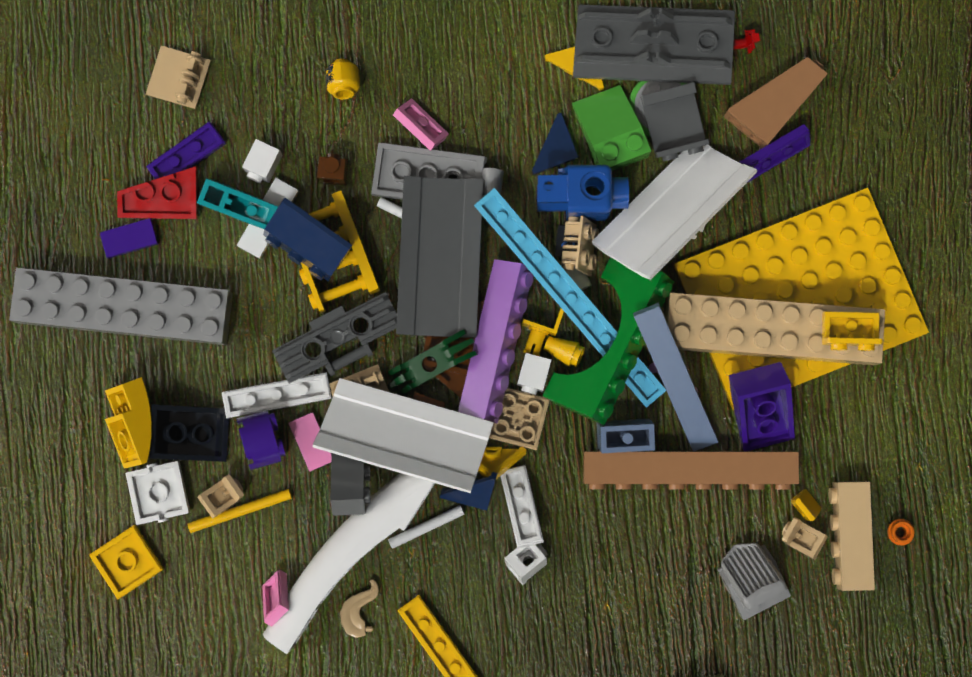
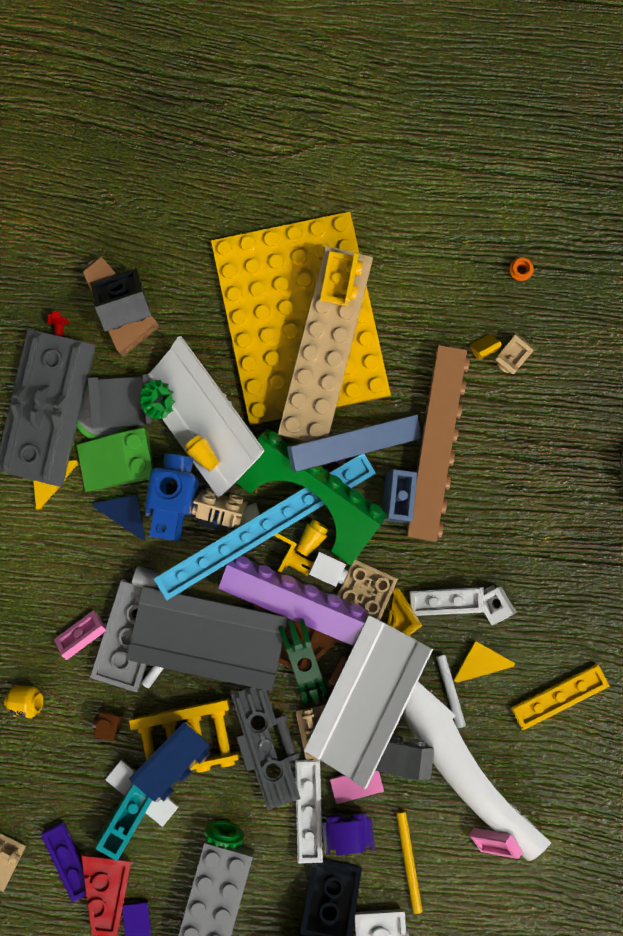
camera: 80 degrees left, 0 degrees up
tan bracket [197,474,244,519] -> none
white brick [242,139,283,183] -> none
tan piece [340,579,379,638] -> none
dark blue tile [440,472,497,511] -> none
light grey piece [717,543,791,620] -> none
dark purple slope [729,362,795,452] -> none
dark purple tile [739,124,811,183] -> none
tan brick [828,482,875,591] -> none
none -> black slope [91,268,152,331]
none -> green gear [140,380,175,419]
none -> yellow cone [185,435,220,472]
none -> green gear [204,821,244,849]
none -> yellow tile [453,641,515,683]

